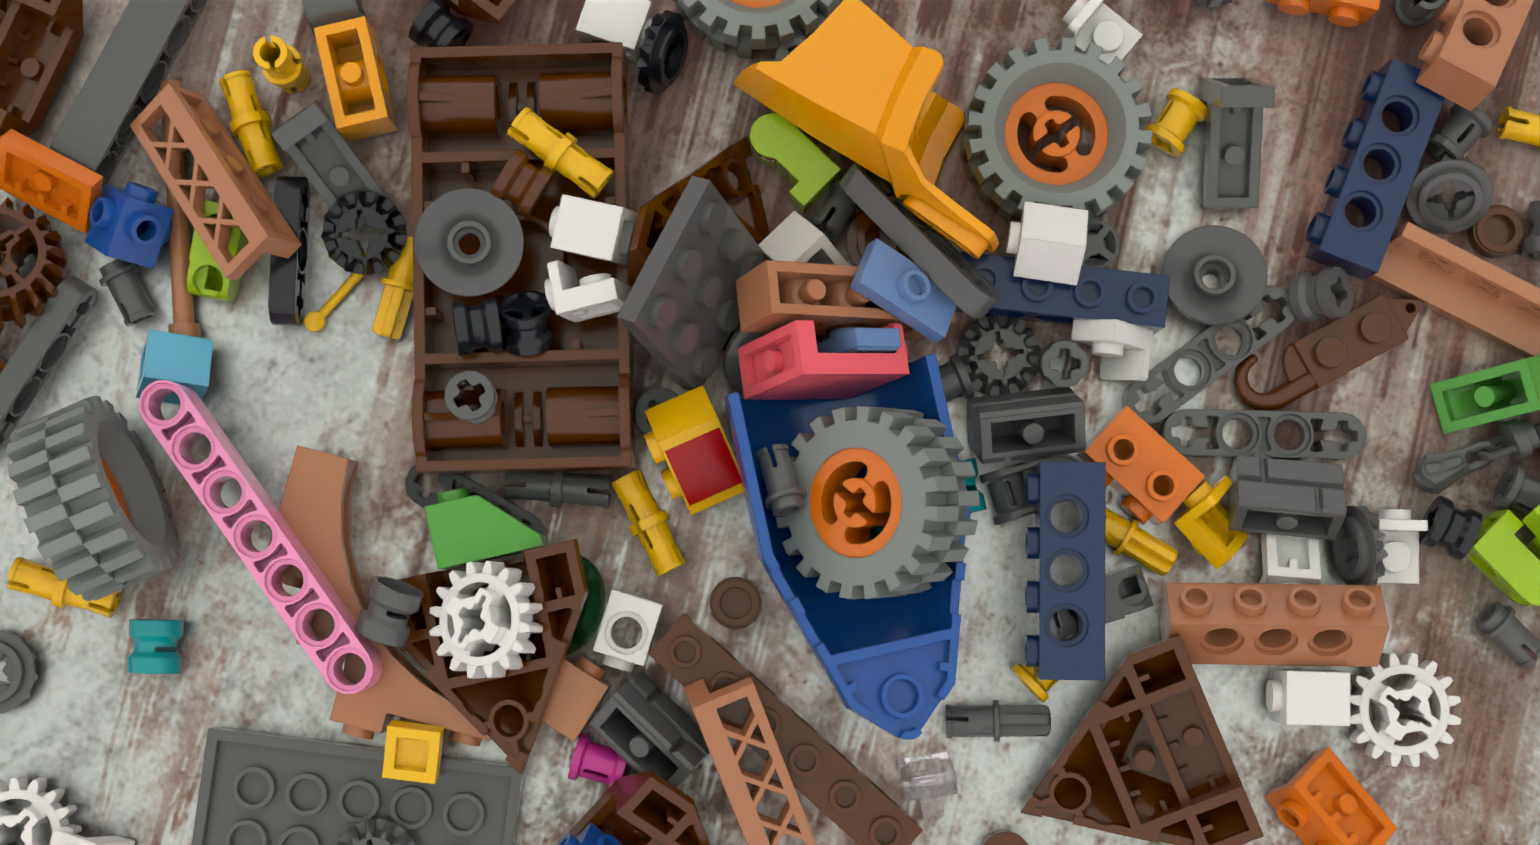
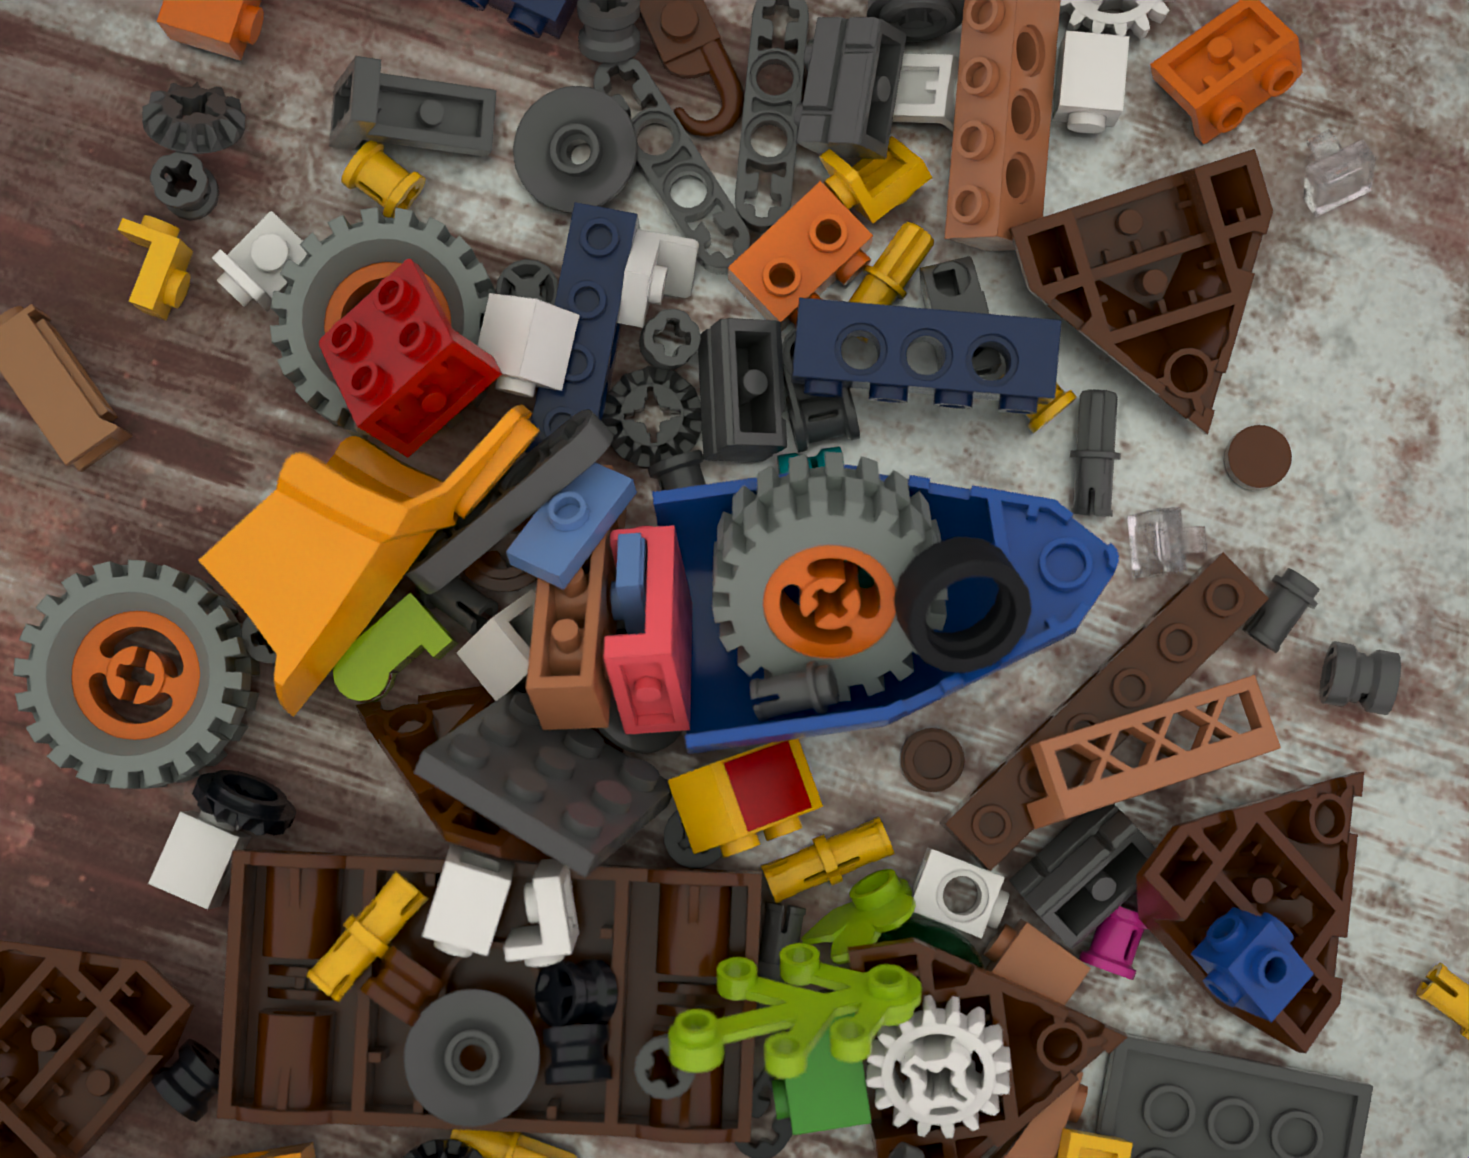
camera: 80 degrees left, 0 degrees up
none -> red bracket [319,259,502,458]
none -> lime plant [668,943,922,1078]
none -> lime plate [801,869,916,965]
none -> black tyre [894,537,1032,673]

